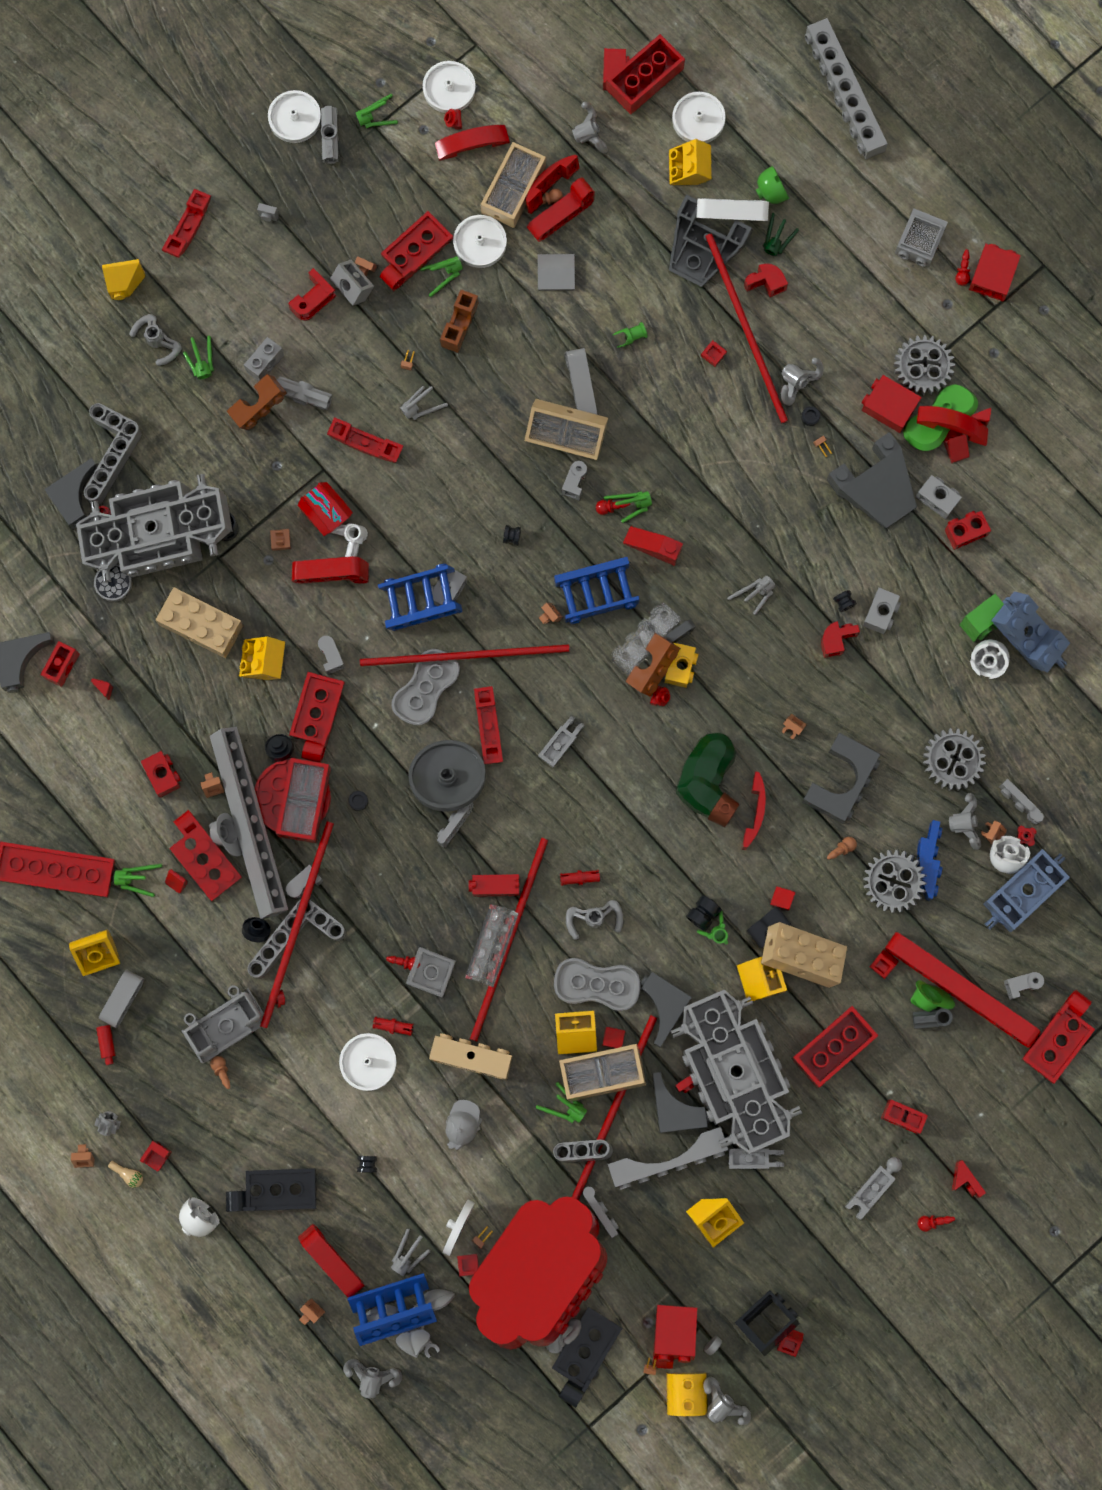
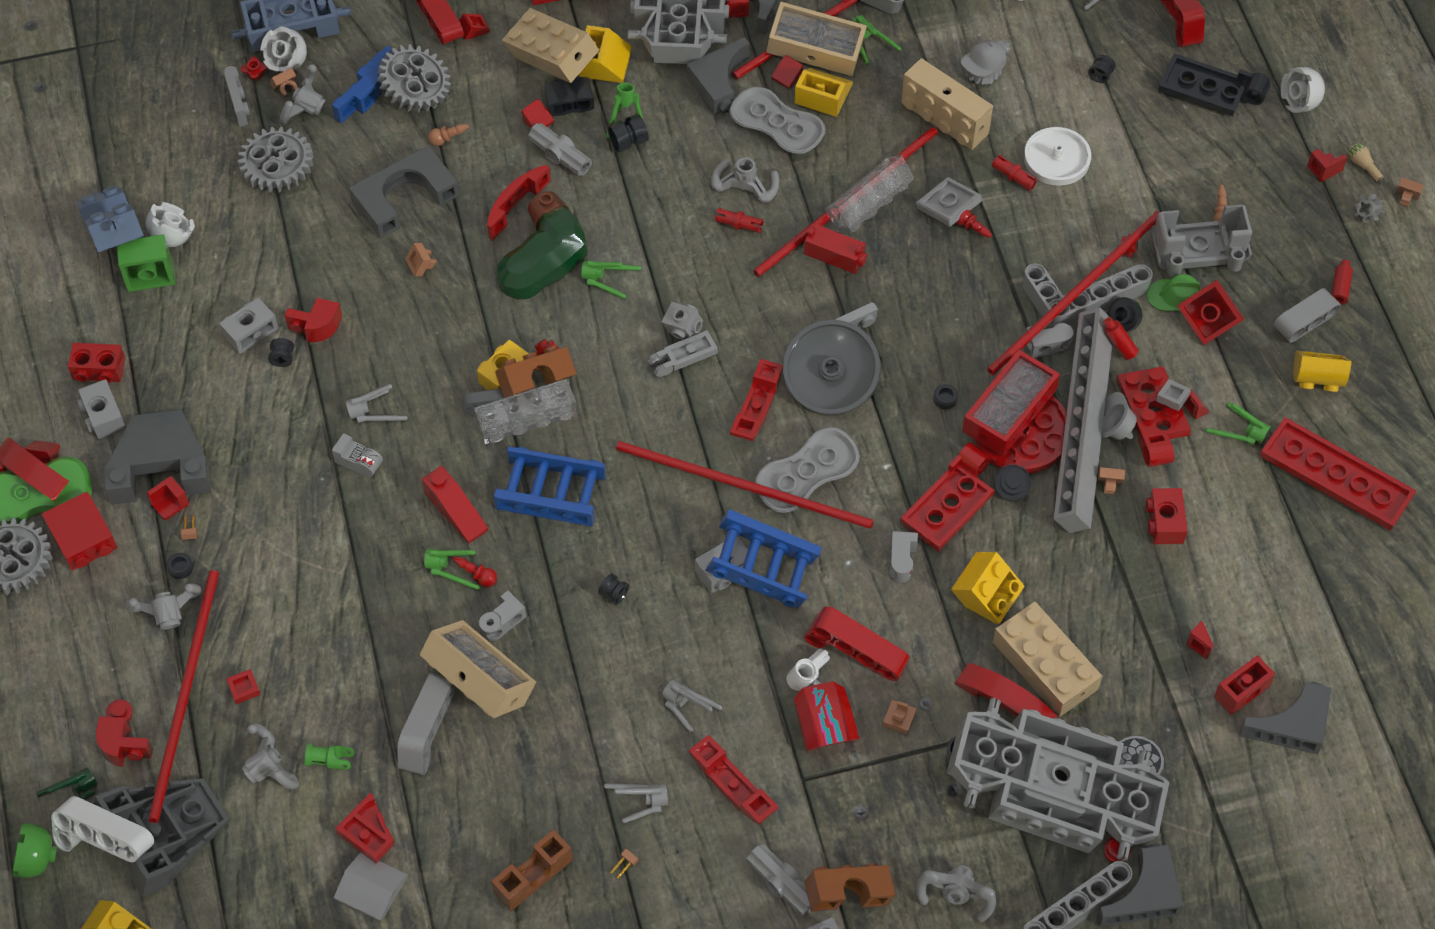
camera: 155 degrees left, 20 degrees down
nougat tile [539,603,563,624] -> none
none -> red plate [106,700,133,722]
none -> red panel [146,476,190,520]
none -> light grey piece [242,723,299,790]
none -> light grey leg [332,433,383,477]
none -> red wing [335,793,394,863]
none -> light grey piece [528,123,592,176]
none -> bright green plant [581,260,641,299]
none -> light grey brick [661,302,703,340]
none -> light grey plant [662,680,723,733]
none -> light grey piece [916,865,997,922]
none -> red slope [955,663,1058,718]
none -> red cylinder [1103,317,1139,360]
none -> bright green piece [1147,274,1201,311]
none -> light grey plate [1157,379,1191,411]
none -> red slope [1177,279,1244,345]

